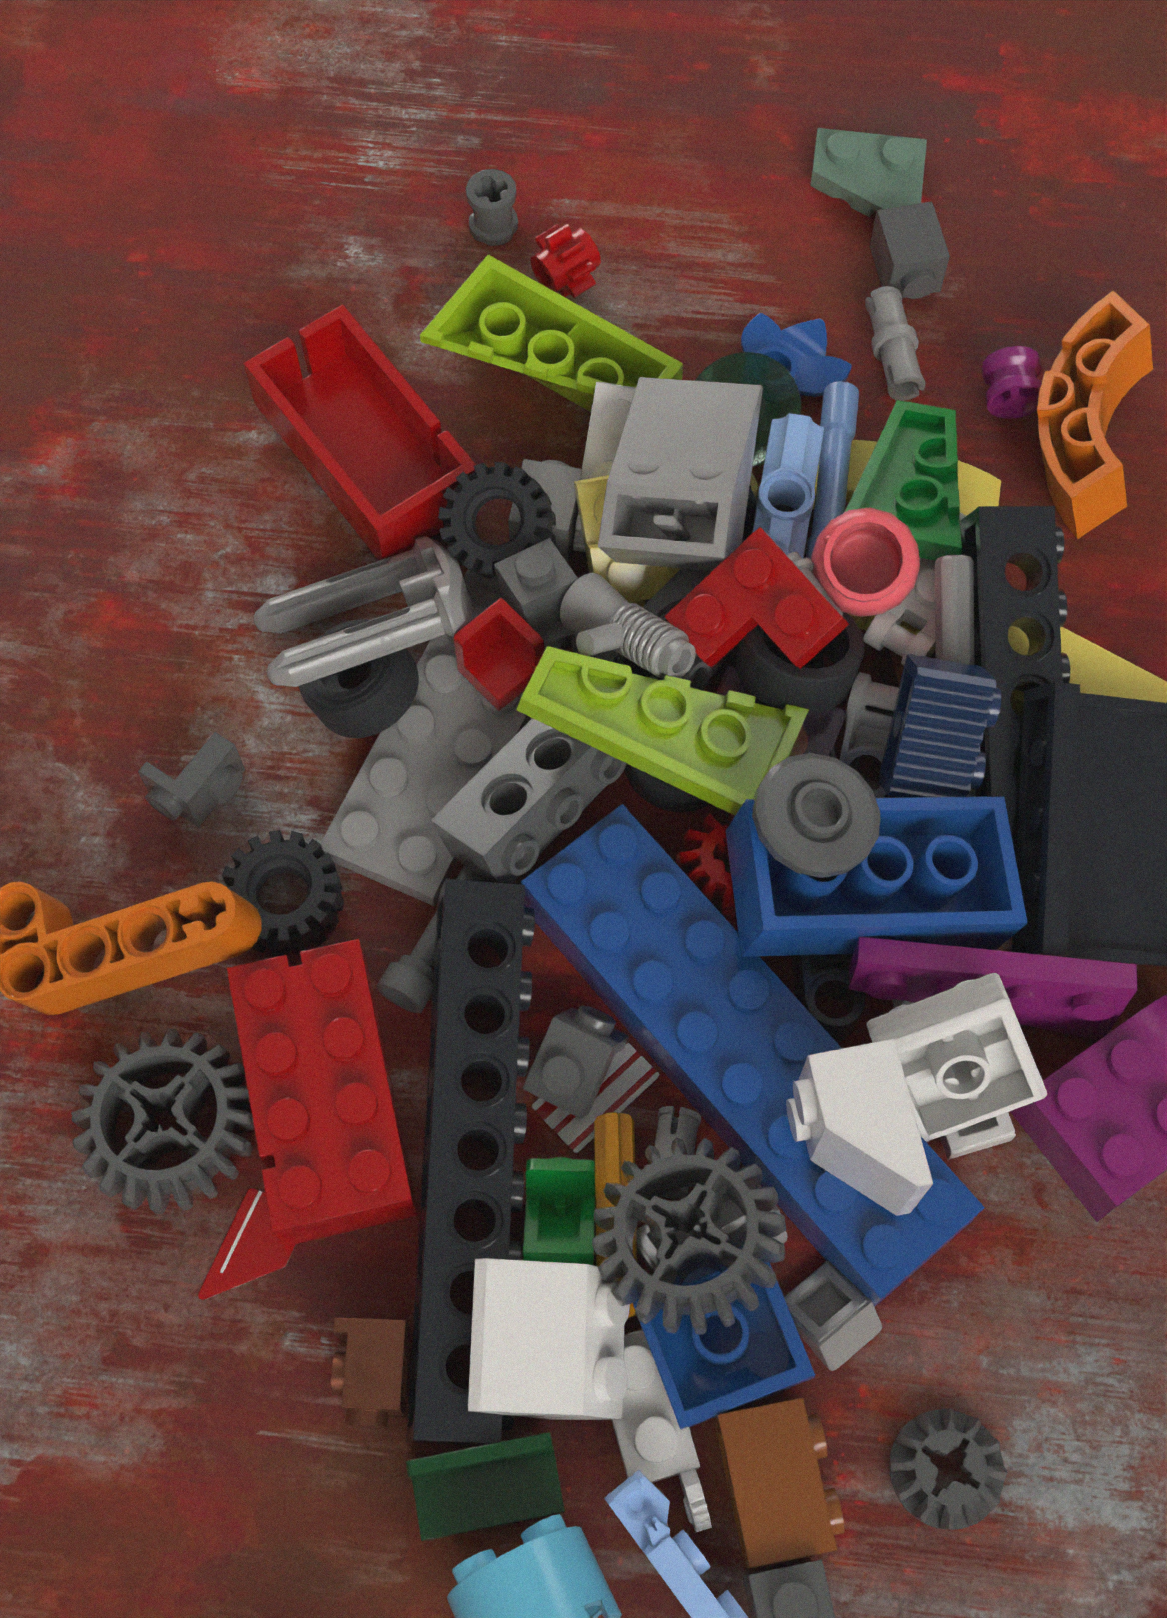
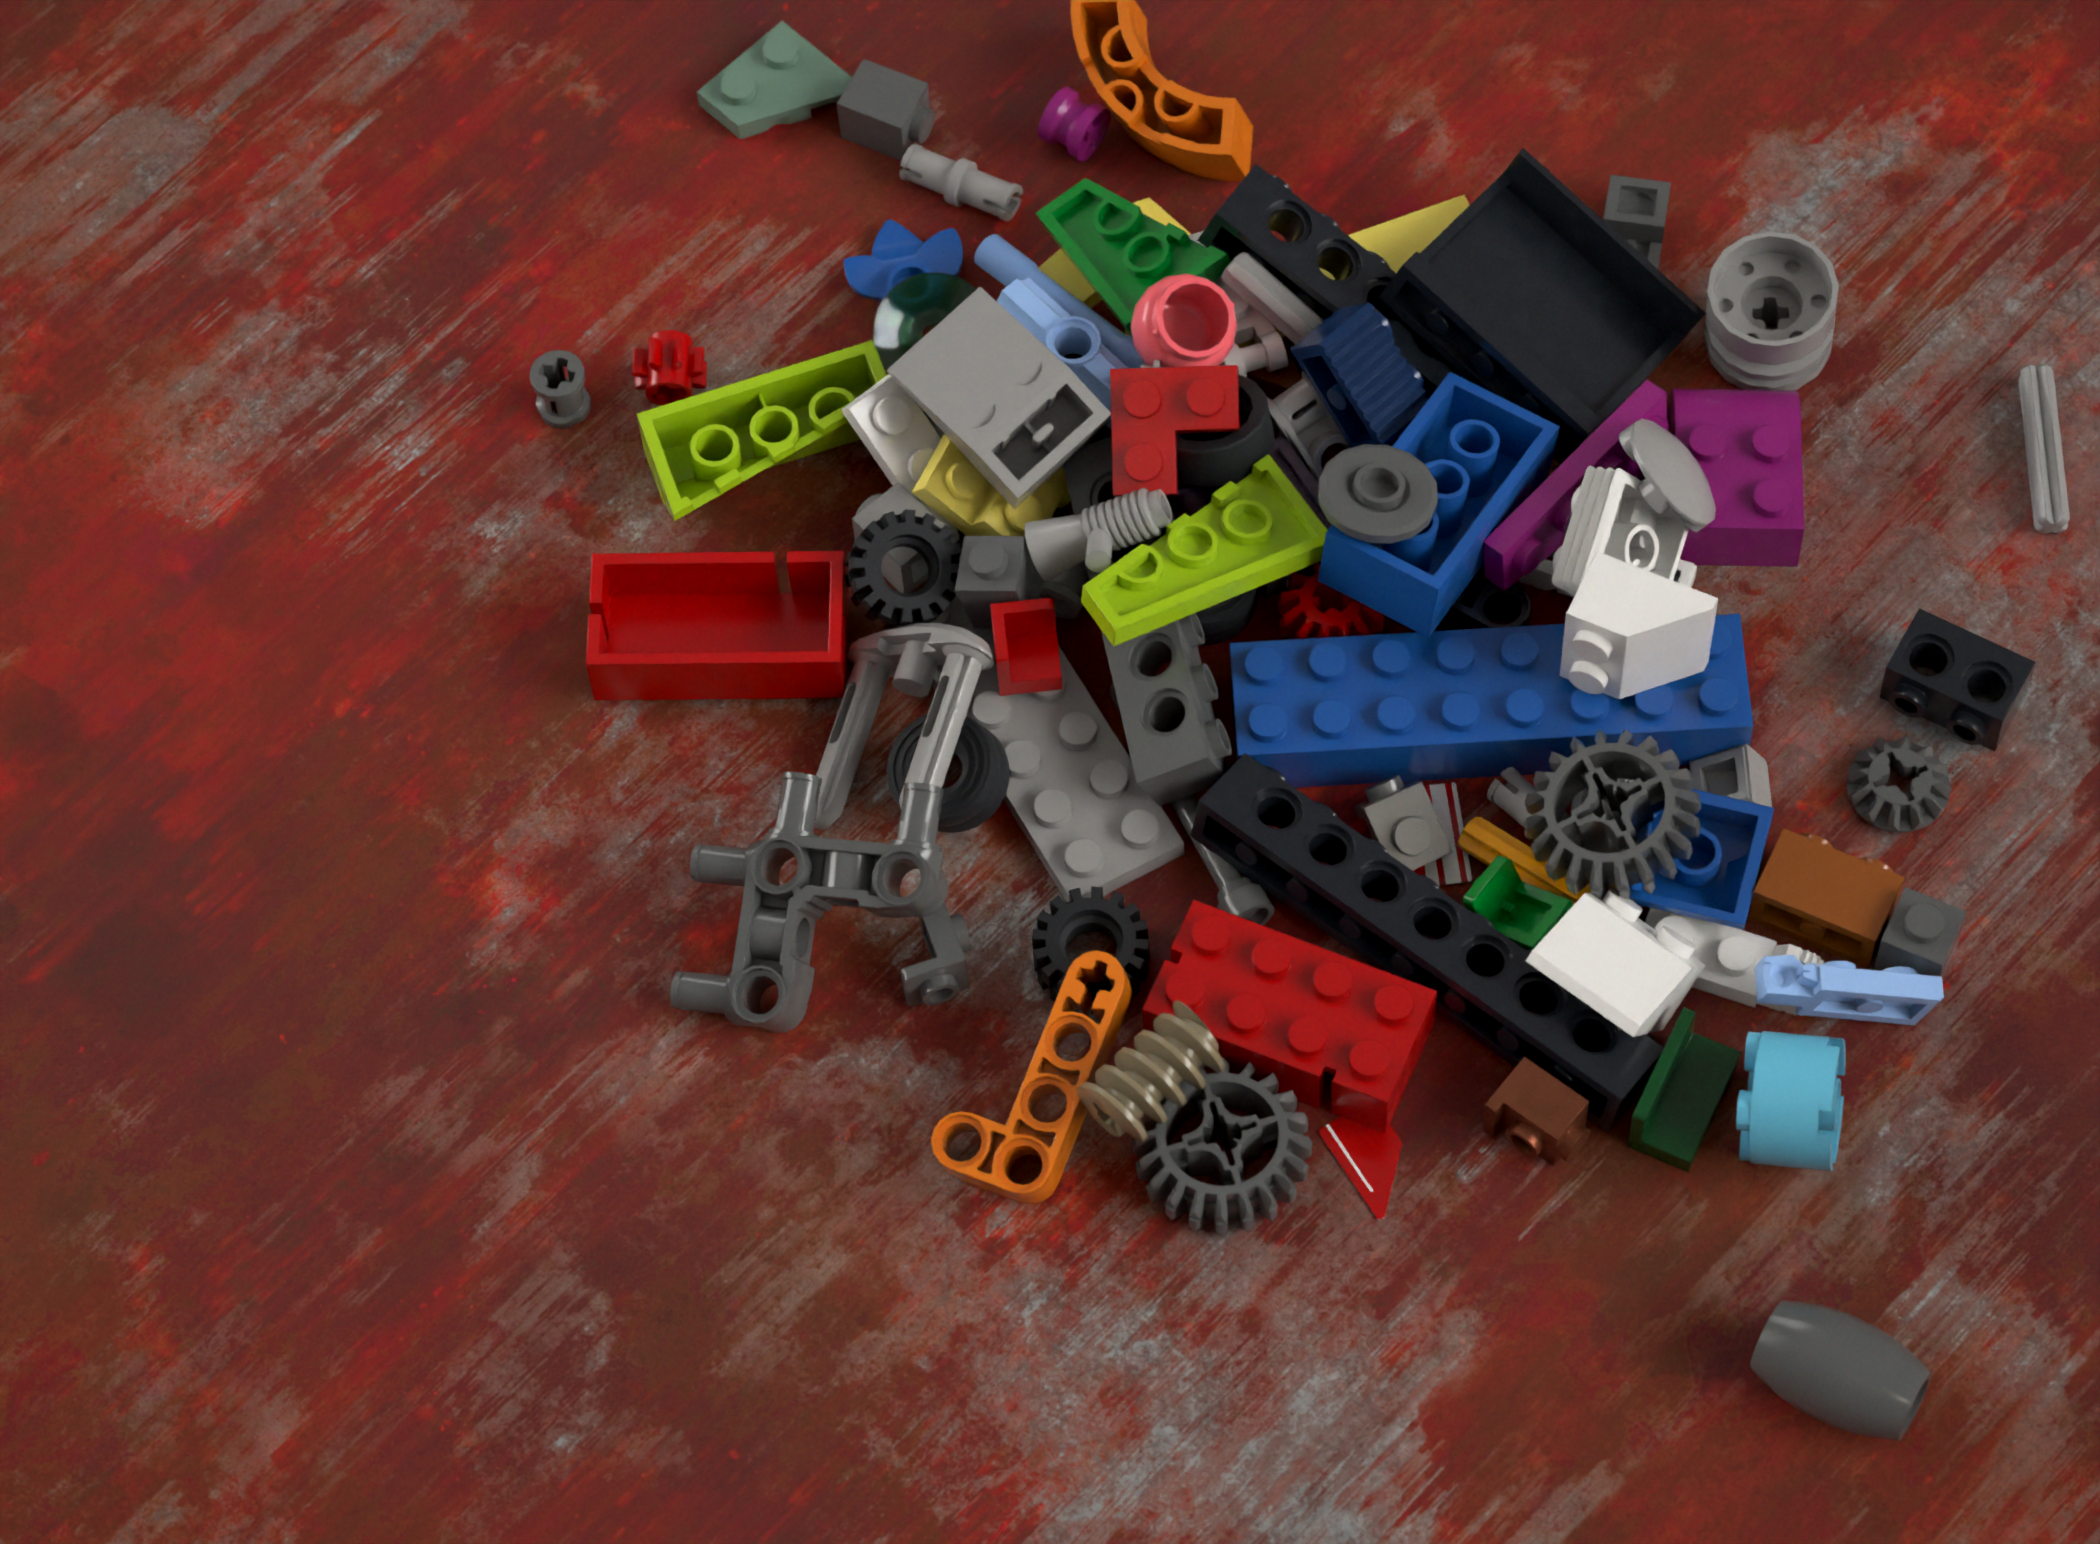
camera: 50 degrees left, 5 degrees down
none -> dark grey pin [670,772,948,1033]
none -> dark tan piece [1077,1000,1226,1142]
none -> light grey dish [1619,418,1716,532]
none -> black brick [1880,608,2036,751]

